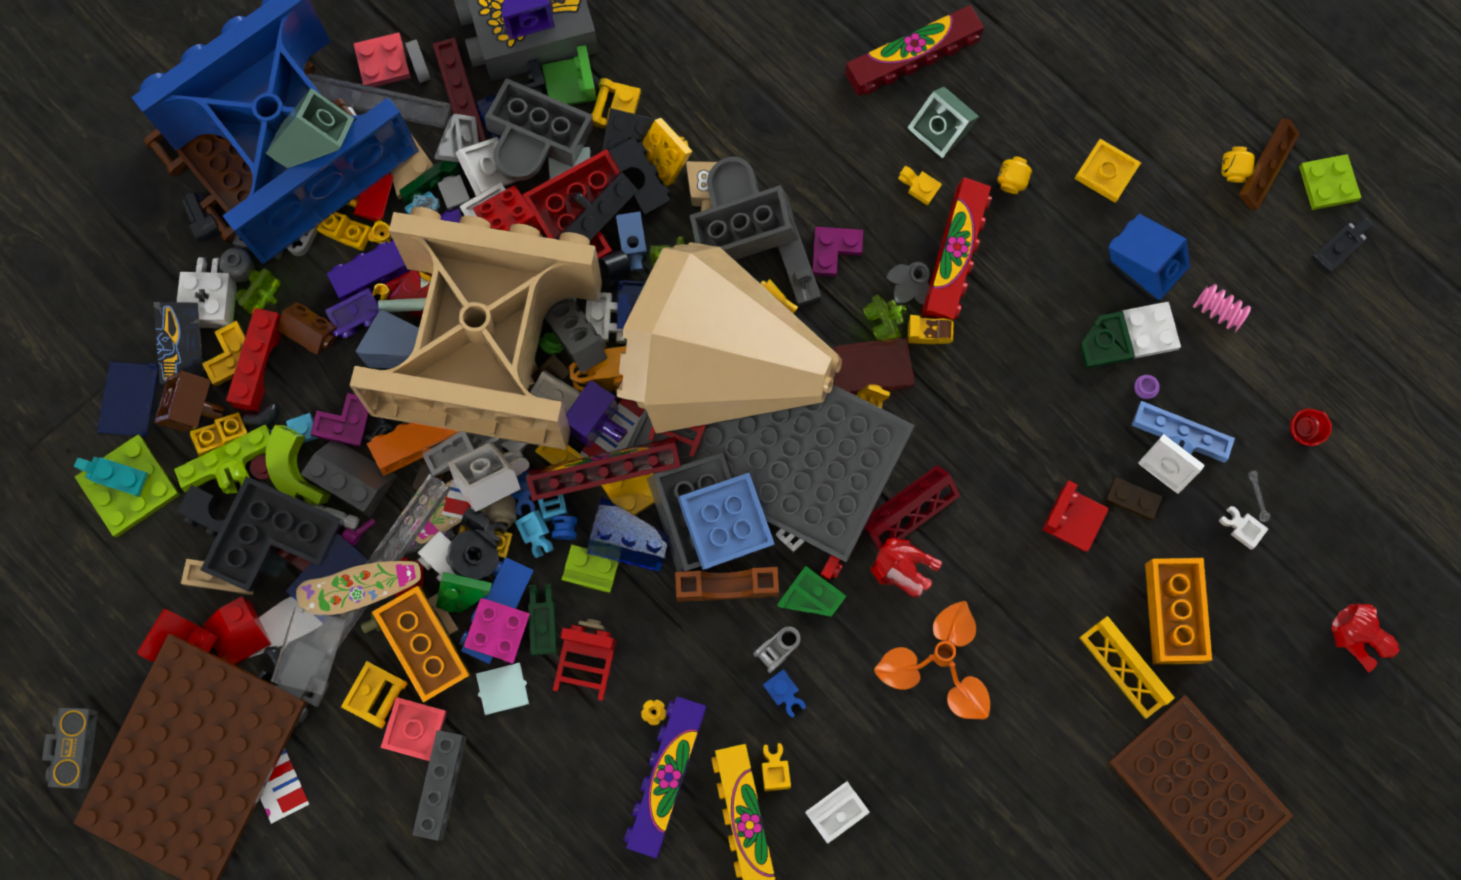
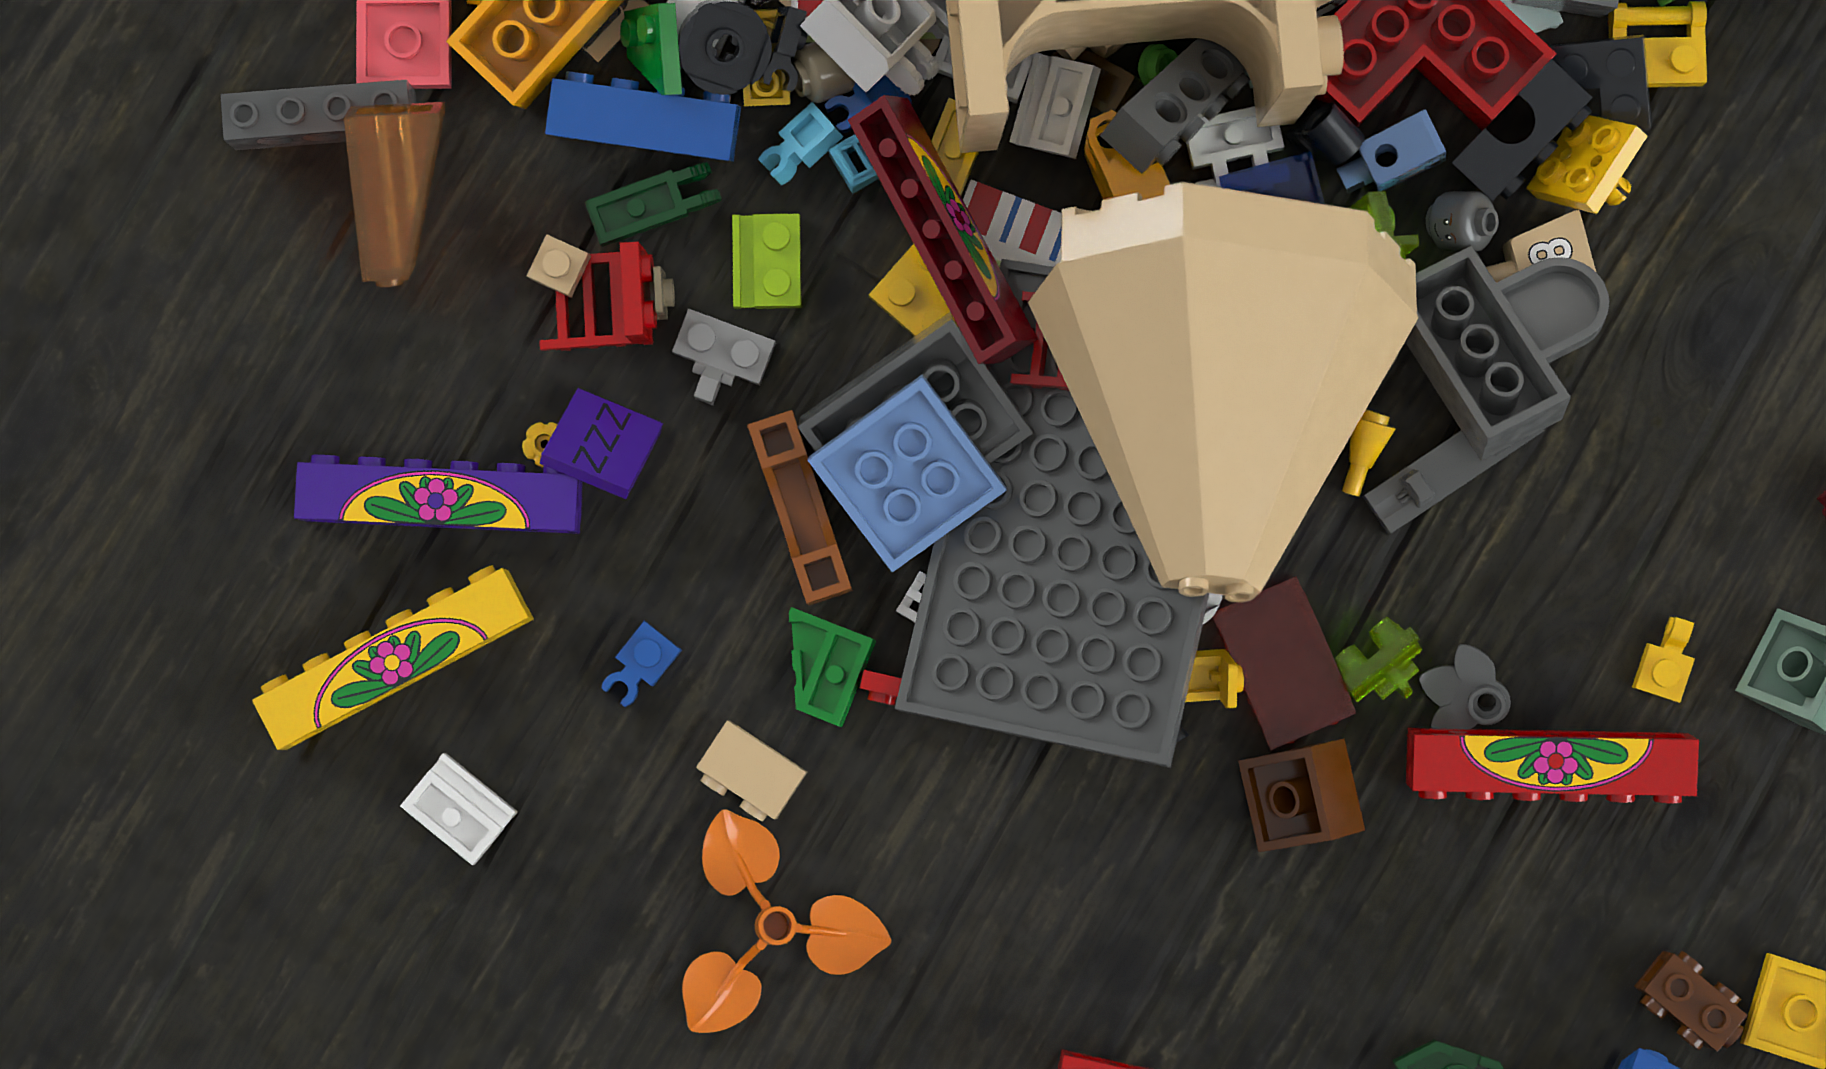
camera: 80 degrees right, 10 degrees up
dark pink bracket [464,598,530,664] -> none
light aqua piece [476,663,529,715] -> none
blue wheel [552,516,577,540] -> none
black plate [555,172,638,240] -> none
dark purple brick [566,380,627,448] -> none
clear blue wedge [587,496,669,572] -> none
light grey piece [753,627,800,673] -> none
yellow plate [762,743,791,791] -> none
magenta plate [812,227,863,277] -> none
dark red fence [863,465,961,551] -> none
red piece [870,538,942,598] -> none
yellow leg [907,315,954,344] -> none
yellow head [997,156,1032,194] -> none
none -> clear orange slope [344,102,445,287]
none -> tan plate [527,234,591,298]
none -> dark purple tile [540,388,663,499]
none -> light grey hinge [672,309,776,405]
none -> tan brick [696,720,807,822]
none -> reddish brown slope [1238,738,1365,852]
none -> dark grey head [1426,191,1499,252]
none -> reddish brown brick [1634,951,1748,1052]

